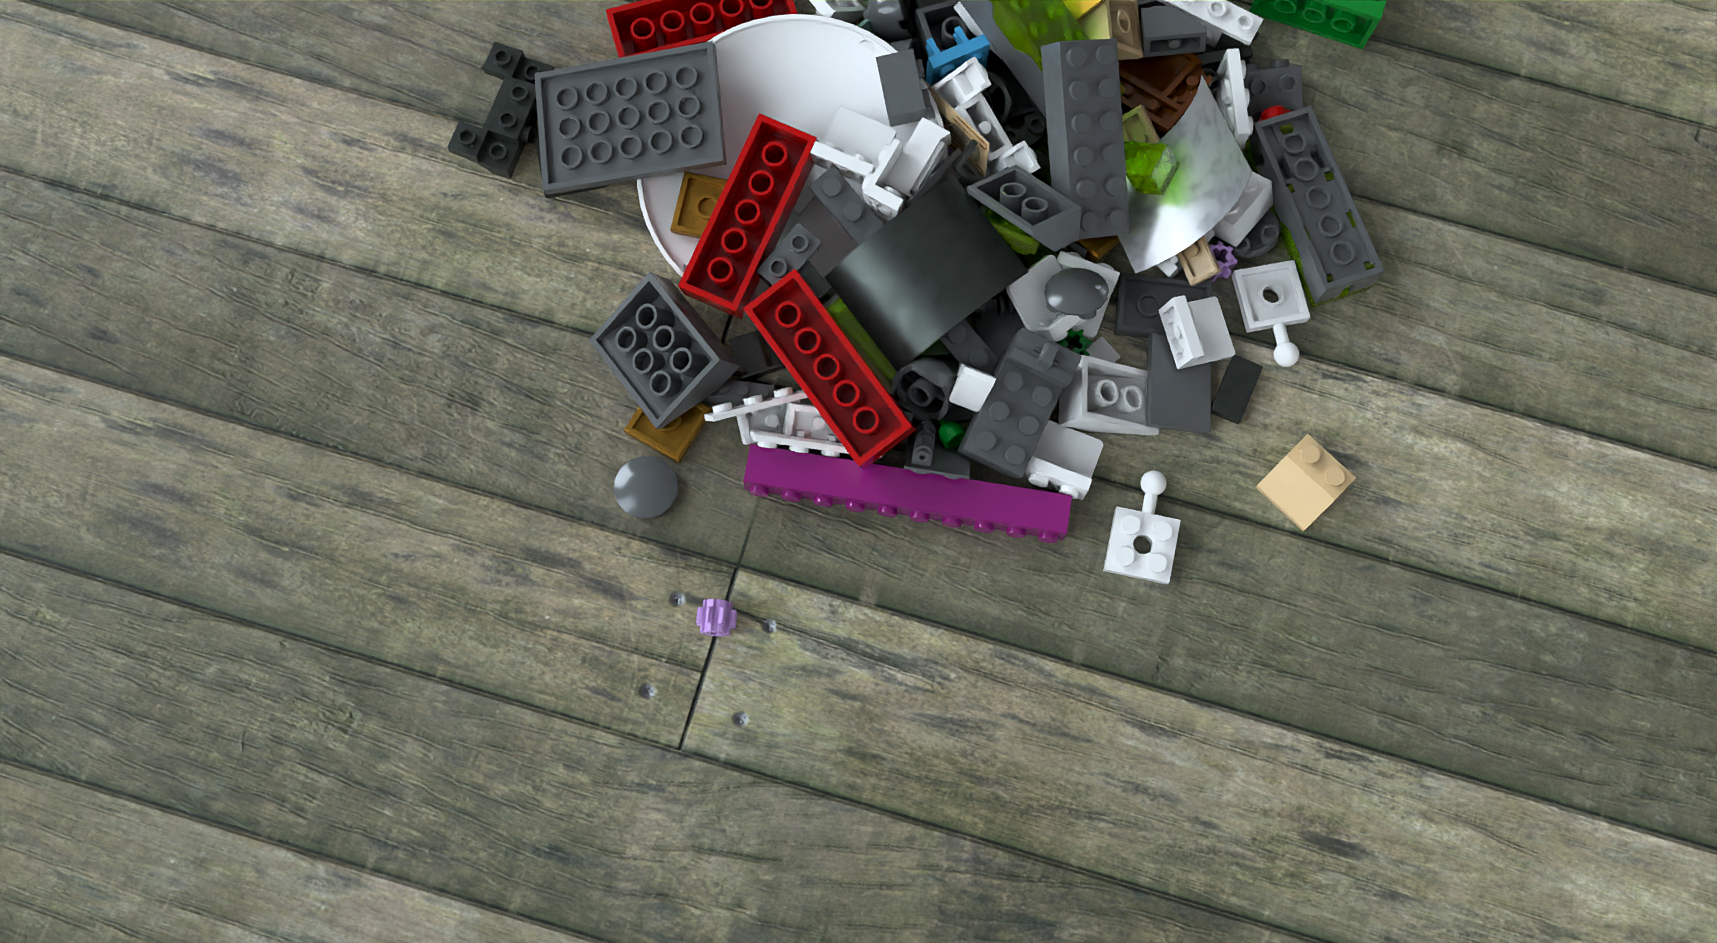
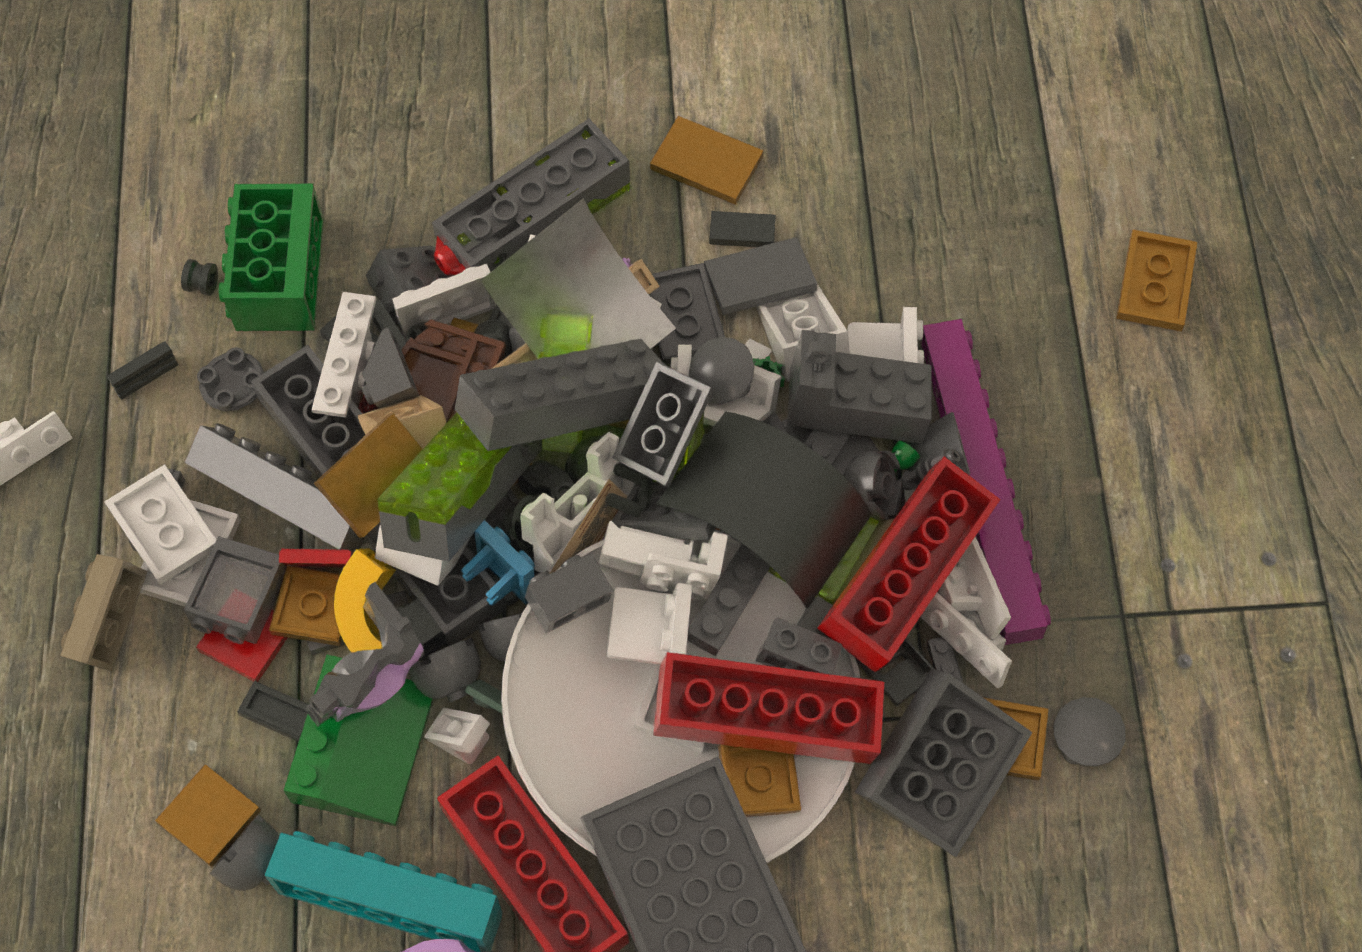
camera: 105 degrees left, 10 degrees down
lavender gear [696,599,737,637] -> none
white slope [949,362,996,412] -> none
white plate [1103,470,1181,585] -> none
white bracket [1158,295,1235,369] -> none
white plate [1231,260,1310,367] -> none
tan slope [1255,433,1356,531] -> none
none -> pearl gold tile [650,116,764,205]
none -> pearl gold plate [1116,229,1197,332]

